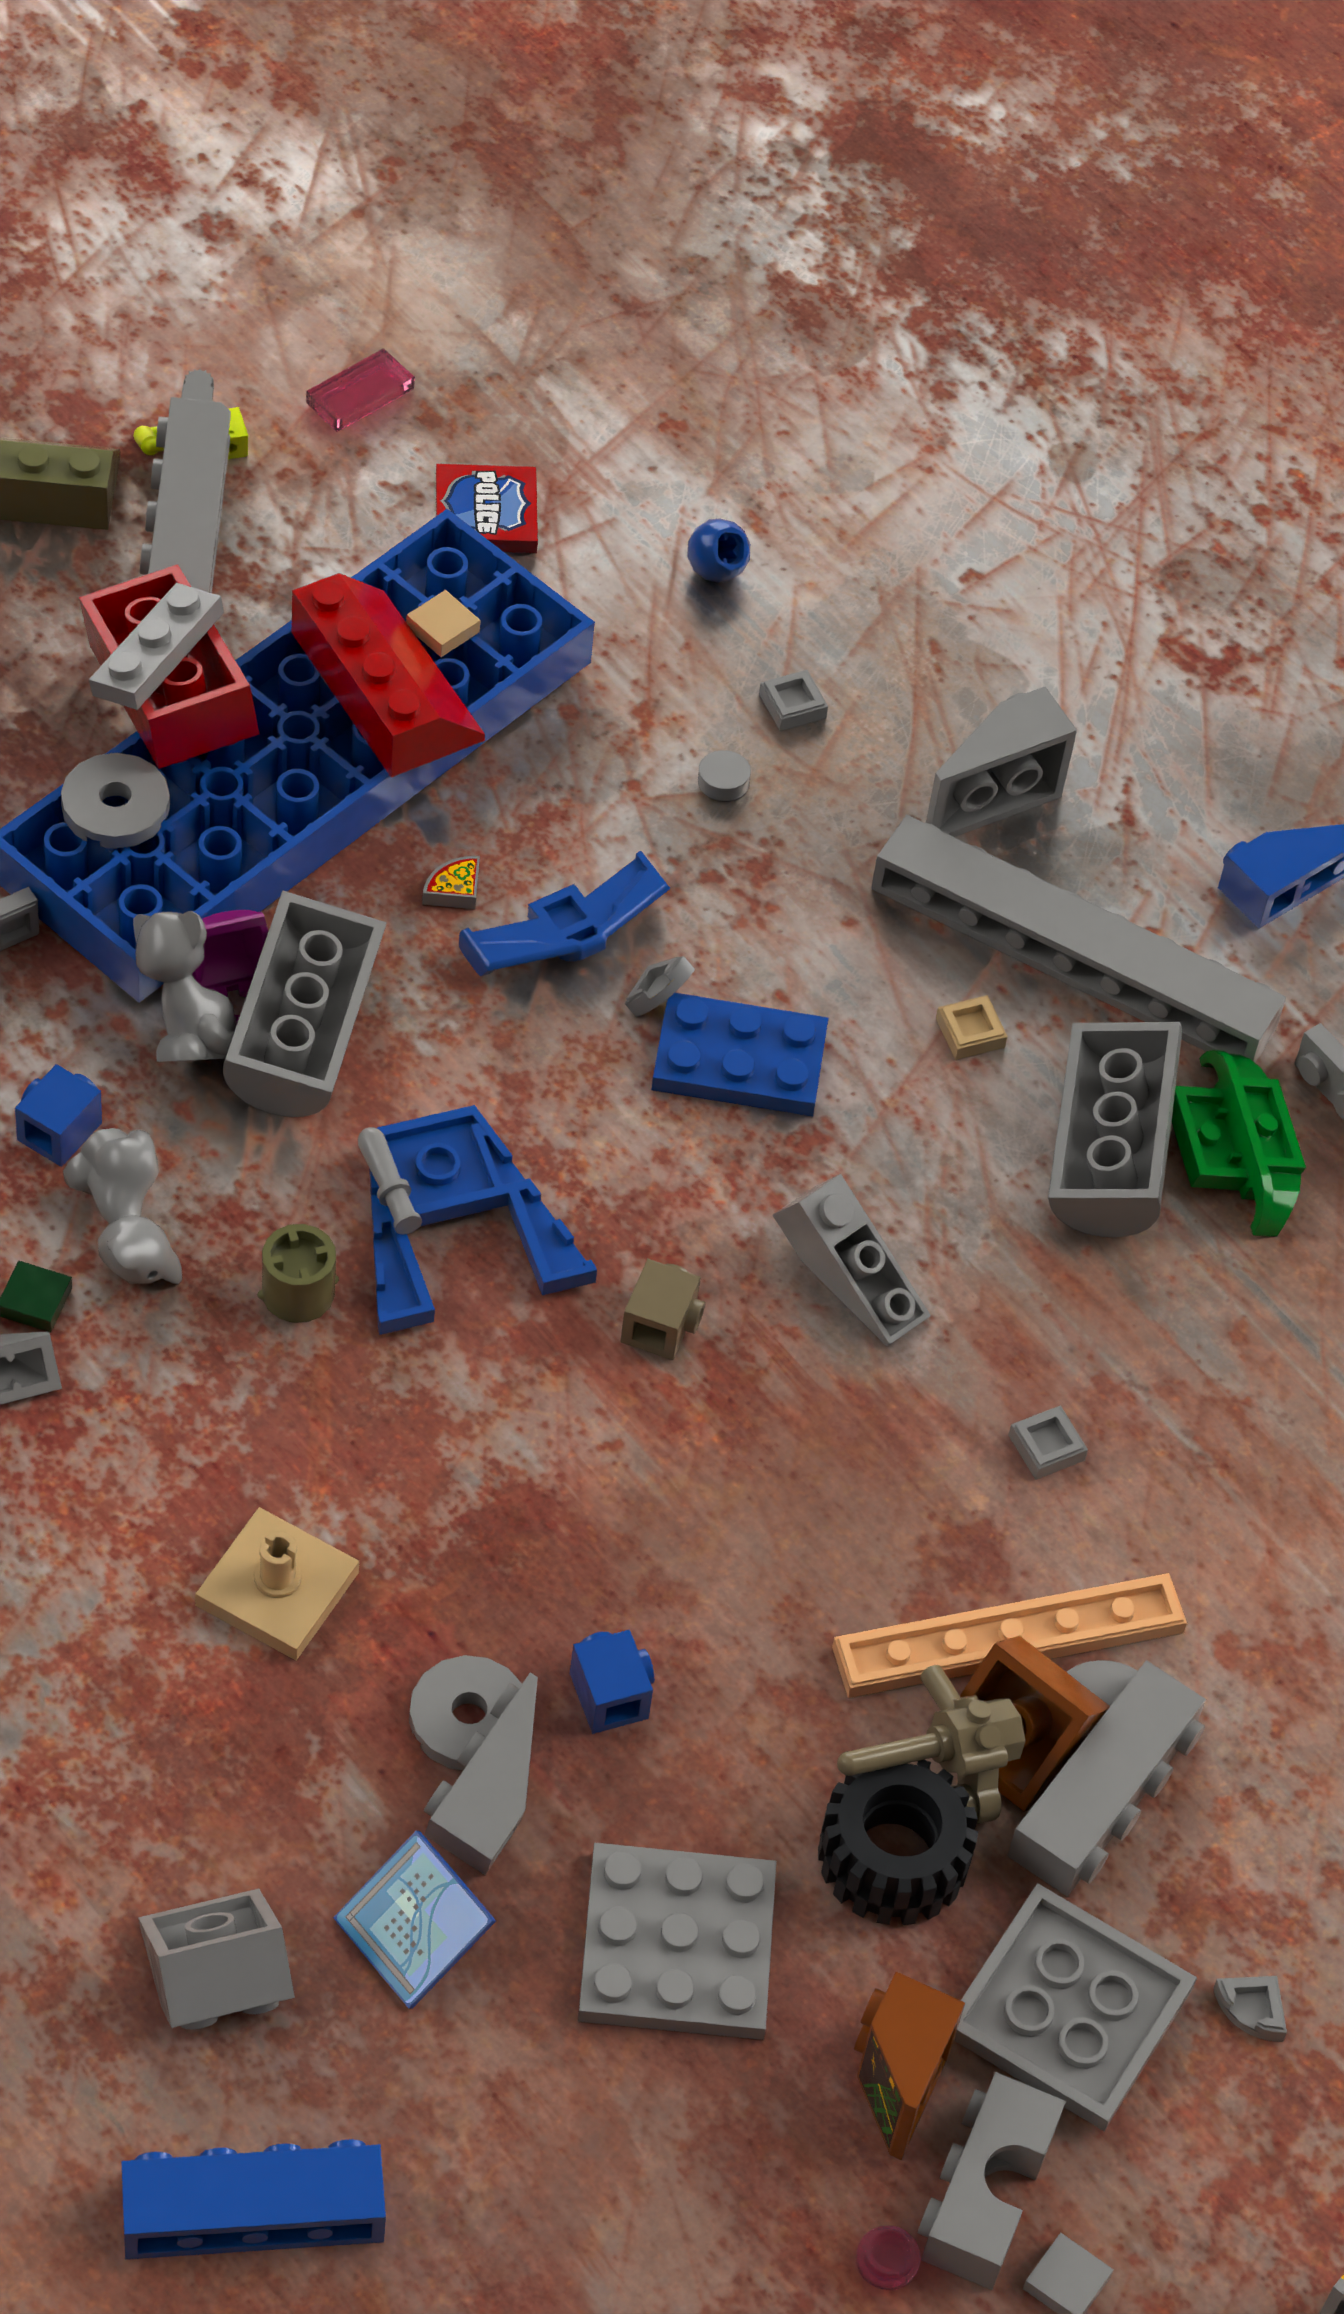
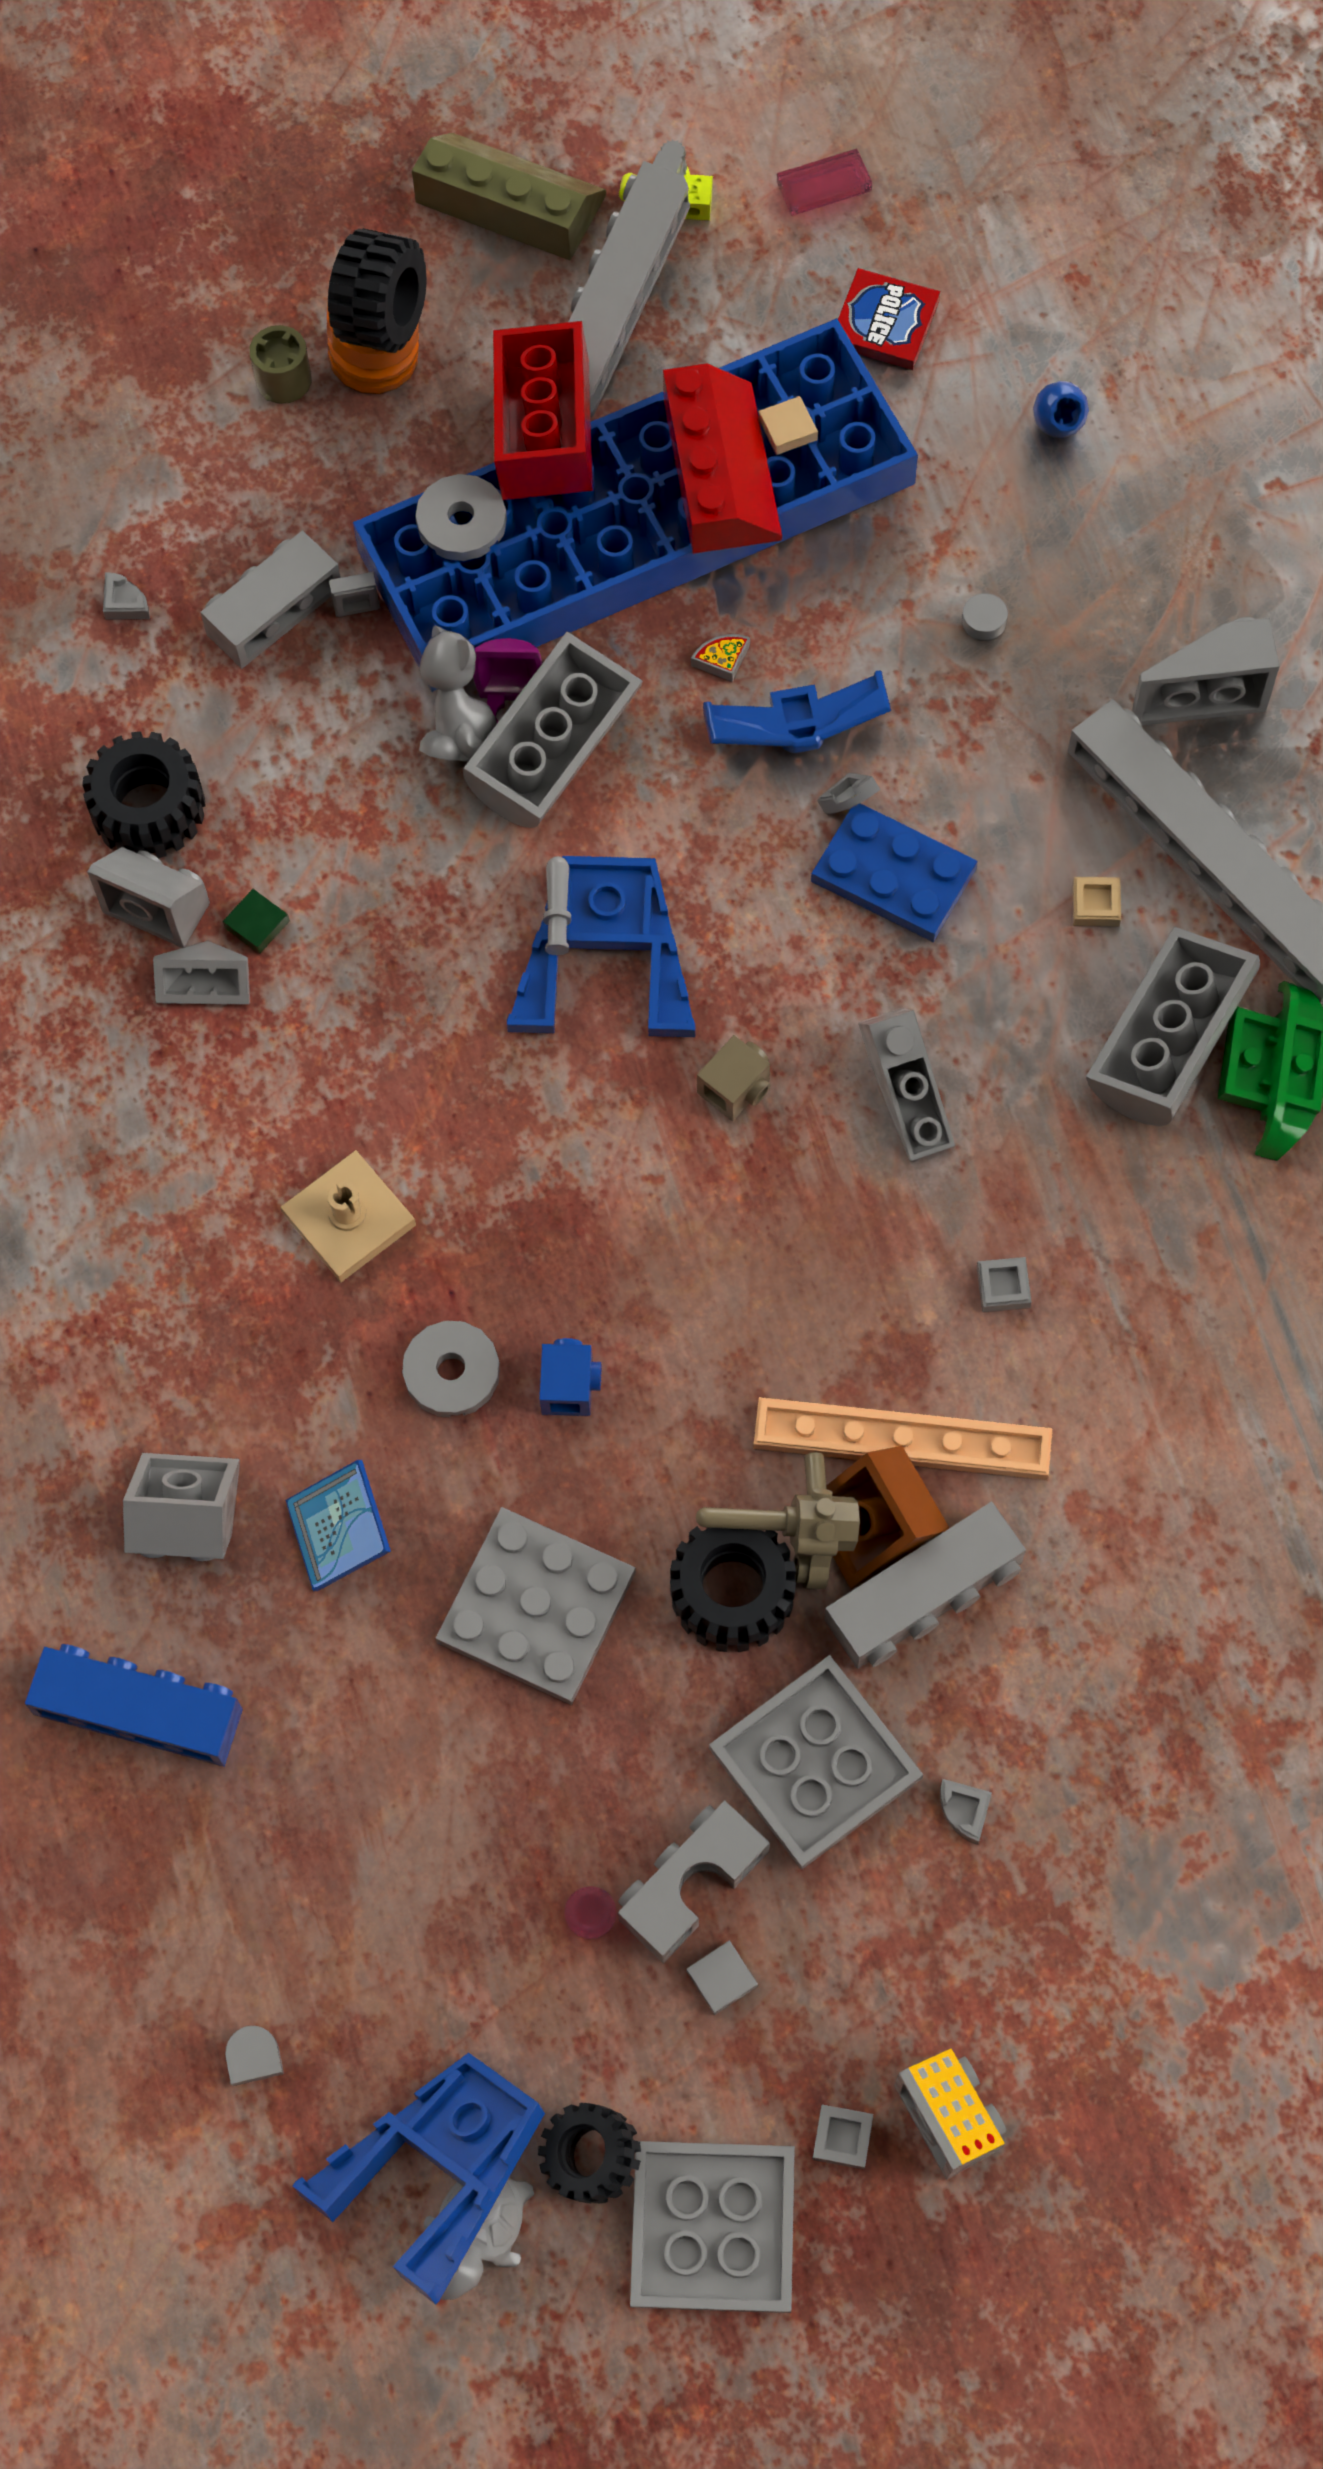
camera: 30 degrees right, 15 degrees up
blue brick [15,1064,102,1167] -> none
light grey animal [63,1128,182,1284] -> none
light grey plate [89,583,224,710] -> none
olive piece [257,1224,339,1323] -> none
light grey slope [424,1672,538,1875] -> none
light grey tile [759,670,828,731] -> none
dark orange slope [854,1972,965,2160] -> none
light grey tile [1067,1660,1138,1706] -> none

